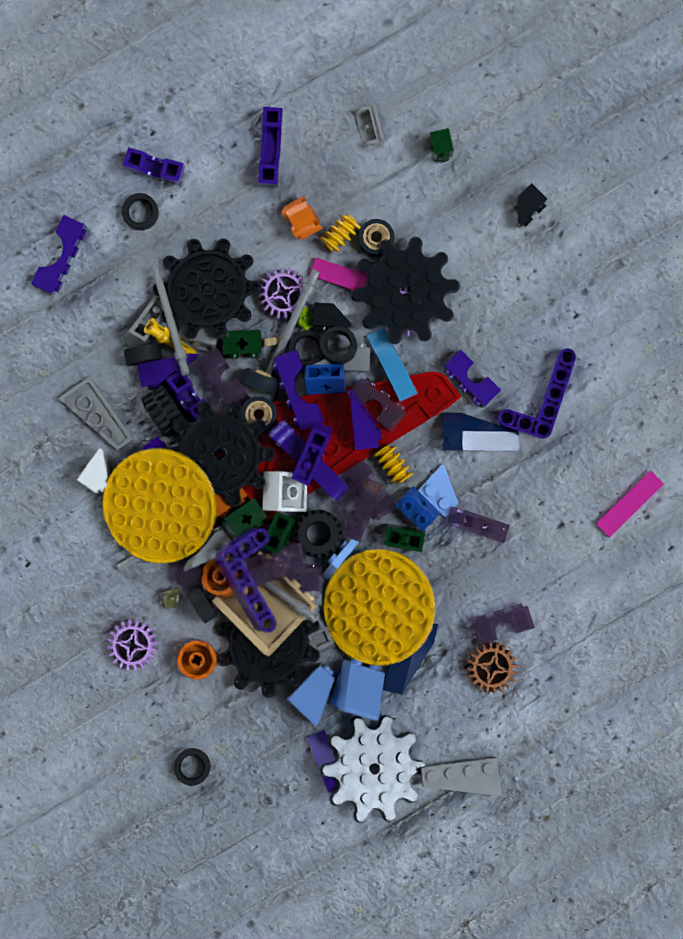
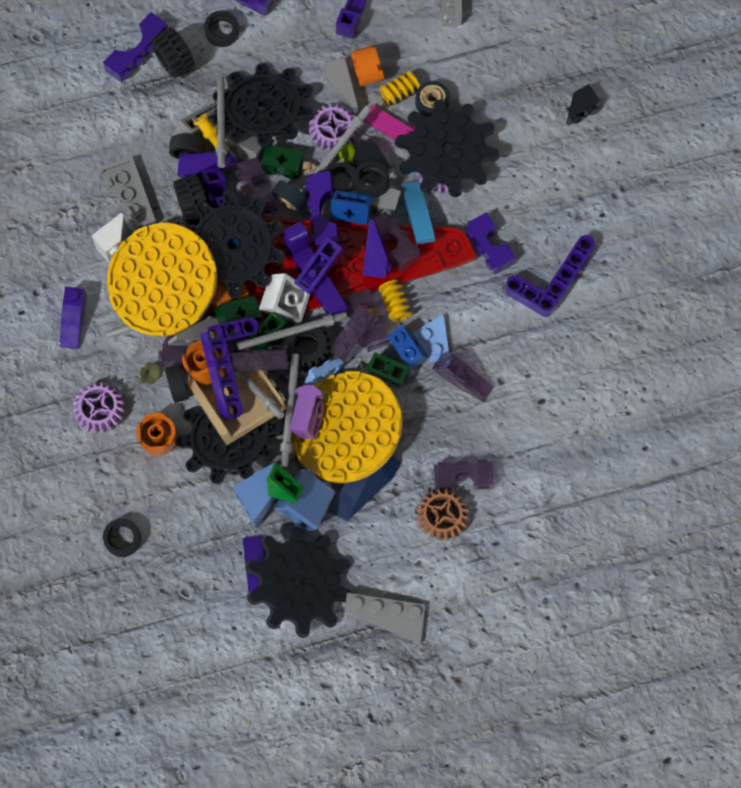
camera: 15 degrees right, 15 degrees down
wheel [241,396,277,433] -> none
dark green brick [428,128,454,163] -> none
dark blue wedge [442,413,519,451] -> none
dark pink tile [596,470,664,538] -> none
none -> dark purple slope [59,286,87,349]
none -> black tyre [151,27,195,78]
none -> light grey bar [237,312,348,350]
none -> green slope [267,463,304,503]
none -> light grey bar [280,354,300,468]
none -> medium lavender piece [289,385,324,440]
none -> light grey slope [321,58,358,115]

